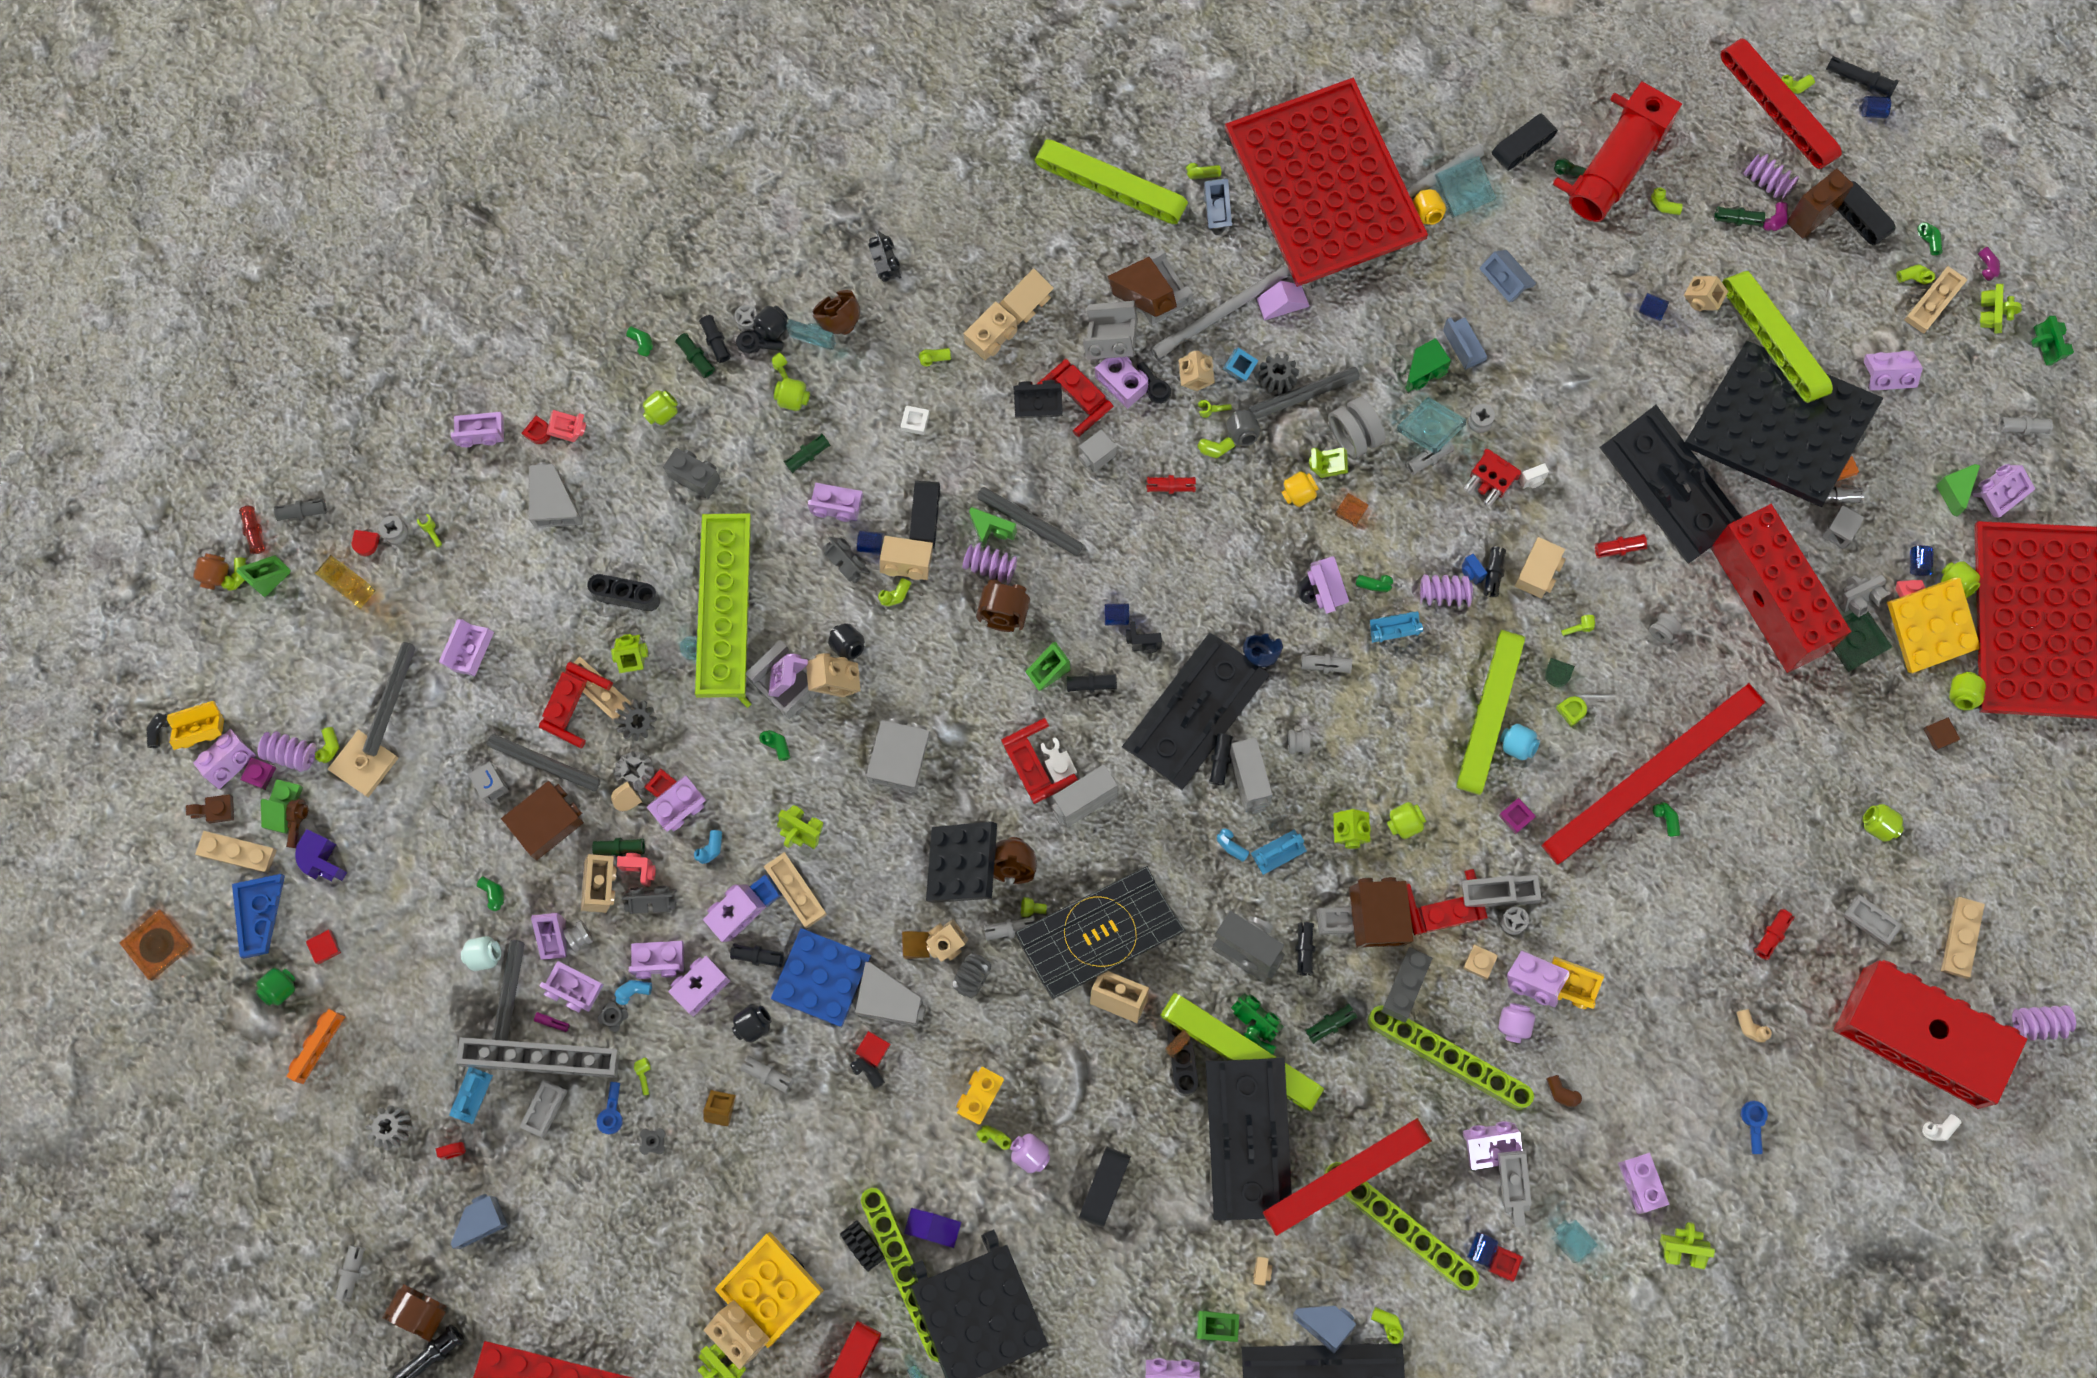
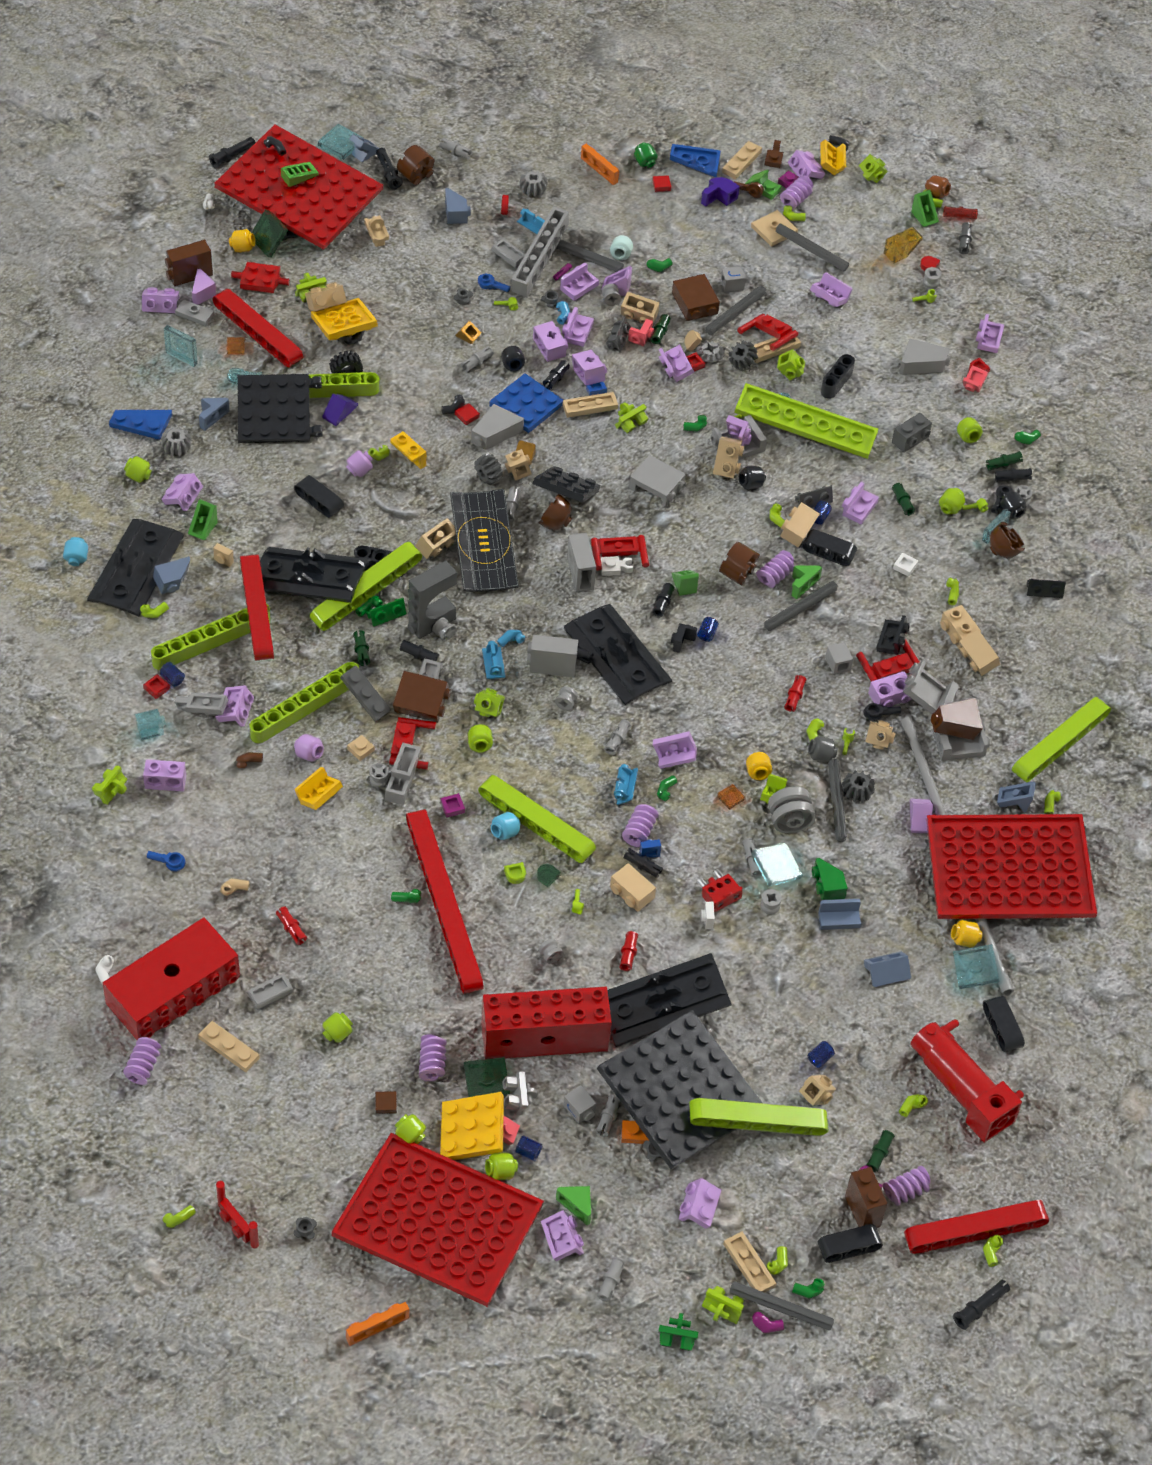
camera: 100 degrees right, 20 degrees down
clear orange tile [119,909,192,981] -> none
dark azure arm [694,830,722,864] -> none
lime piece [1021,897,1047,918] -> none
clear orange tile [1165,1030,1190,1058] -> none
dark azure brick [1222,348,1259,382] -> none
dark blue hair [1243,633,1283,667] -> none
lavender bracket [1507,951,1569,1007] -> none
dark green arm [1554,158,1587,178] -> none
clear blue piece [1861,96,1891,119] -> none
none -> tan hips [364,215,389,247]
none -> lavender piece [419,1034,447,1081]
none -> dark grey axle [730,1282,834,1330]
none -> lime brick [858,154,888,183]

